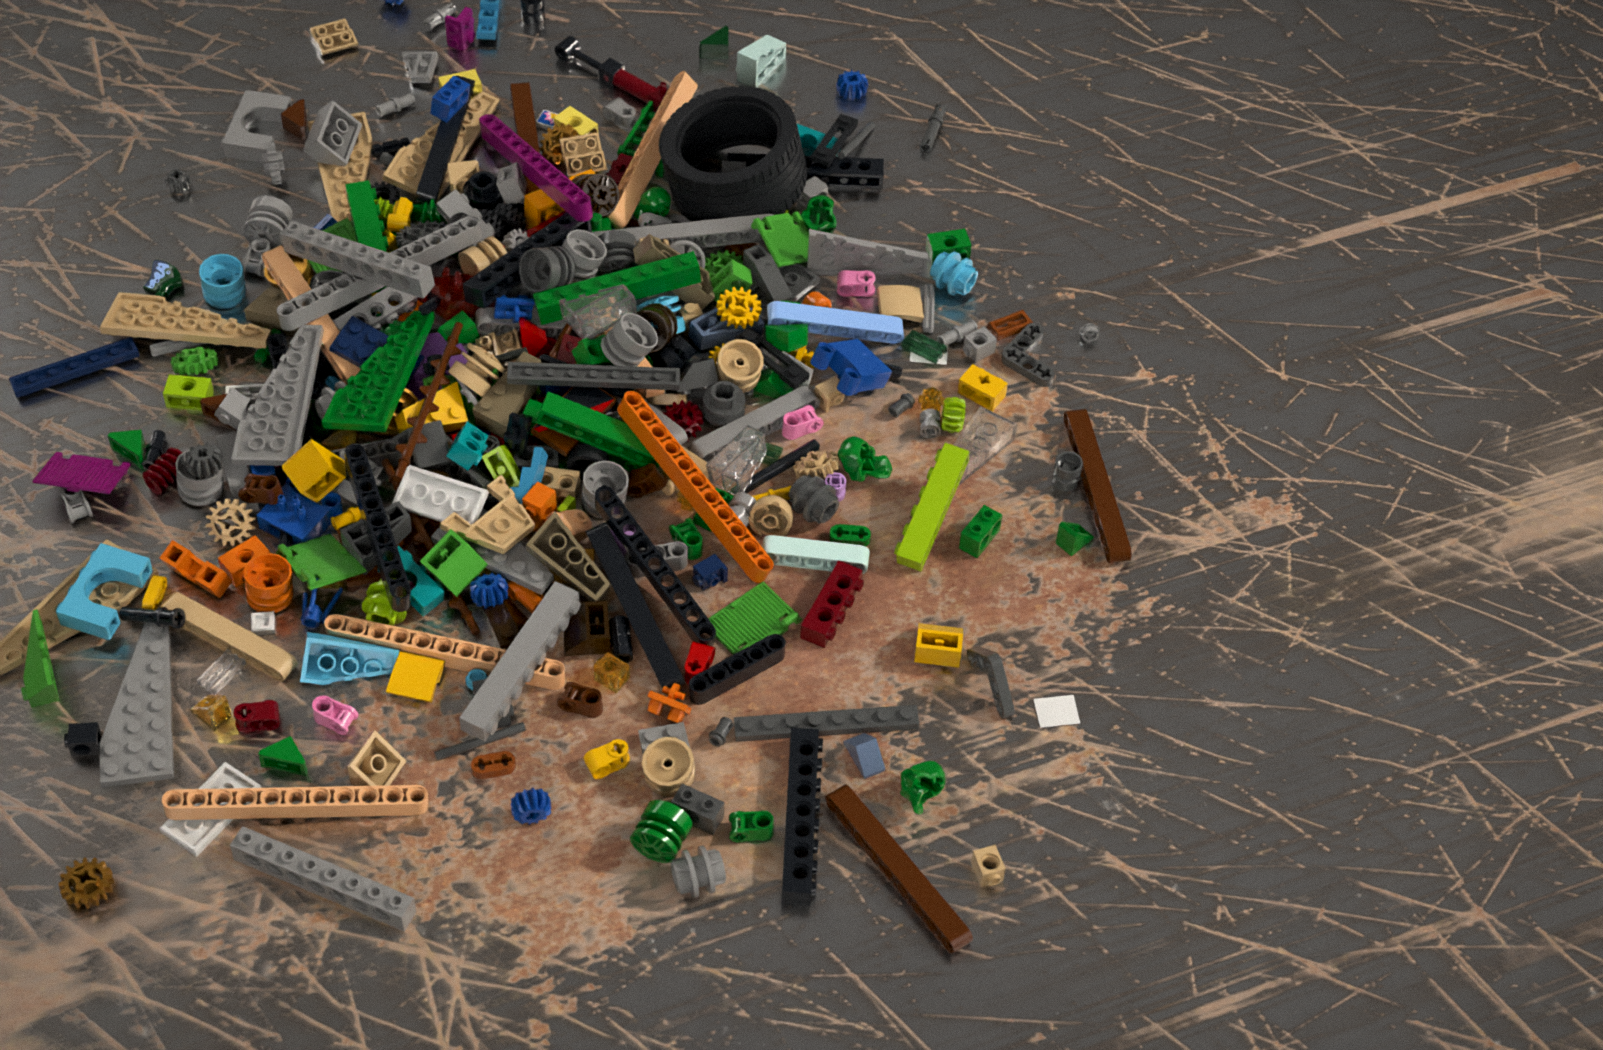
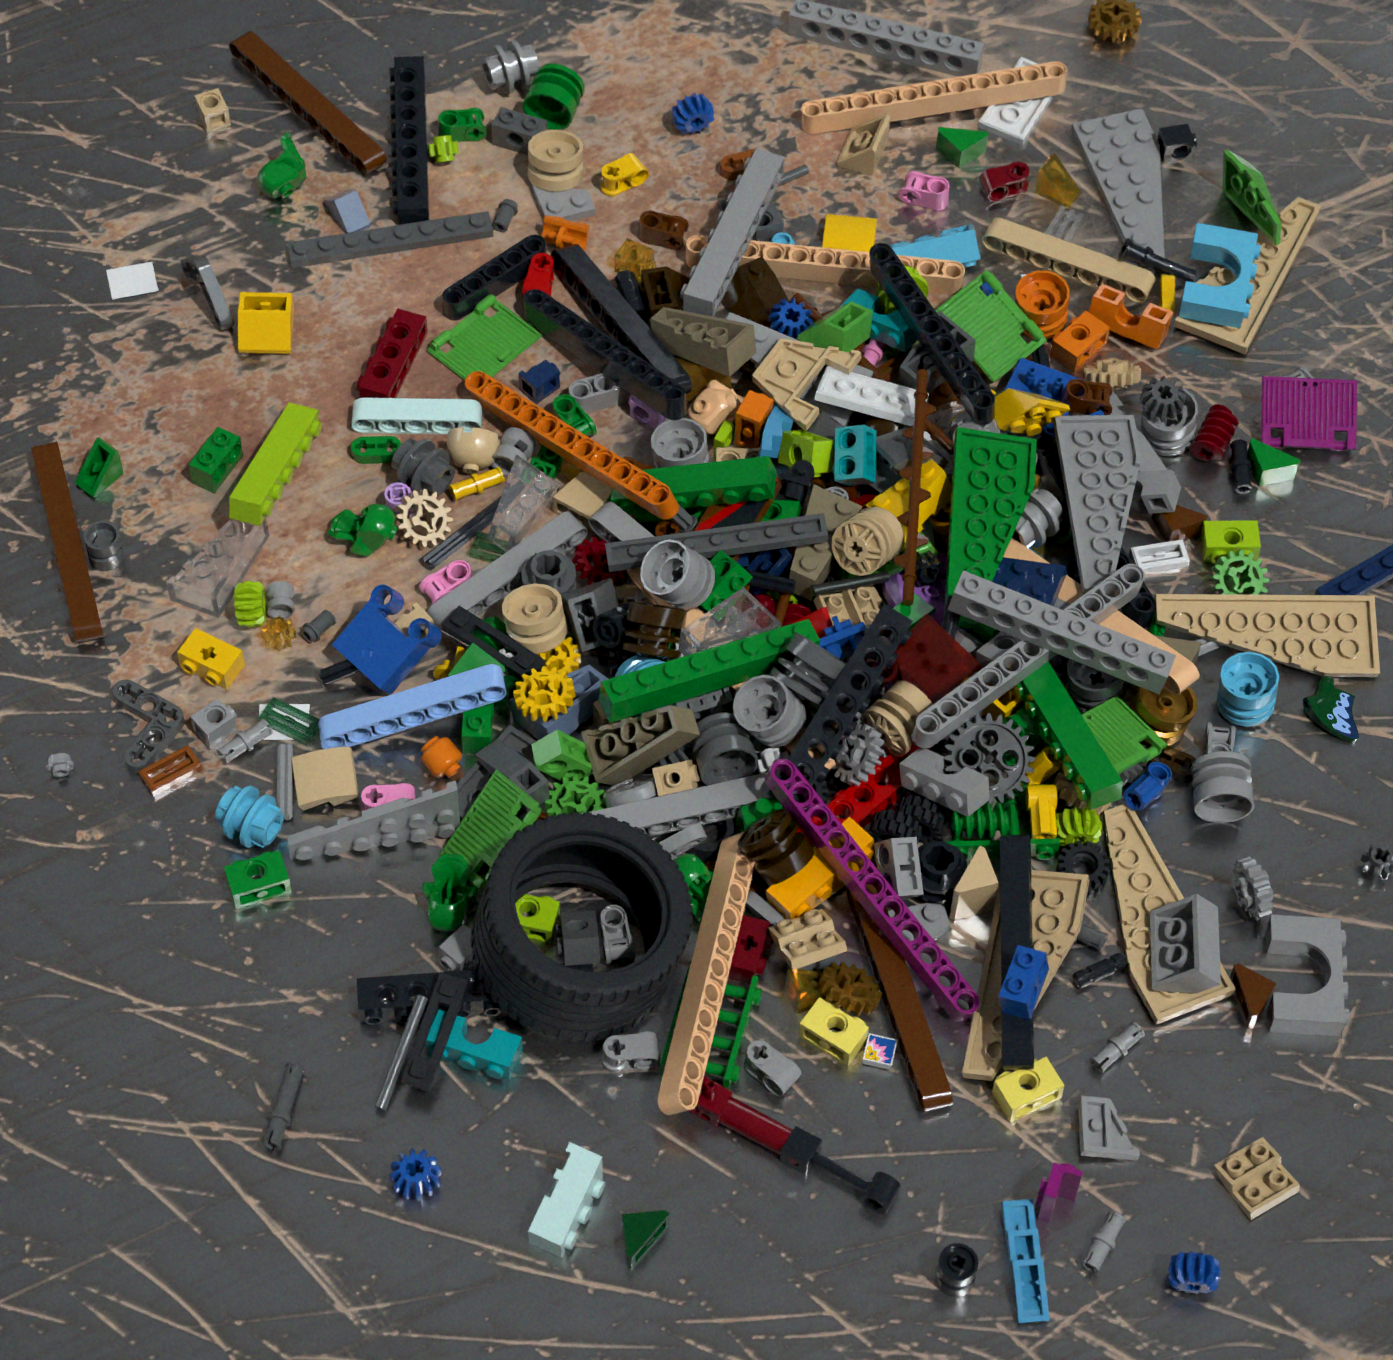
camera: 175 degrees right, 5 degrees up
none -> lime gear [428,135,459,163]

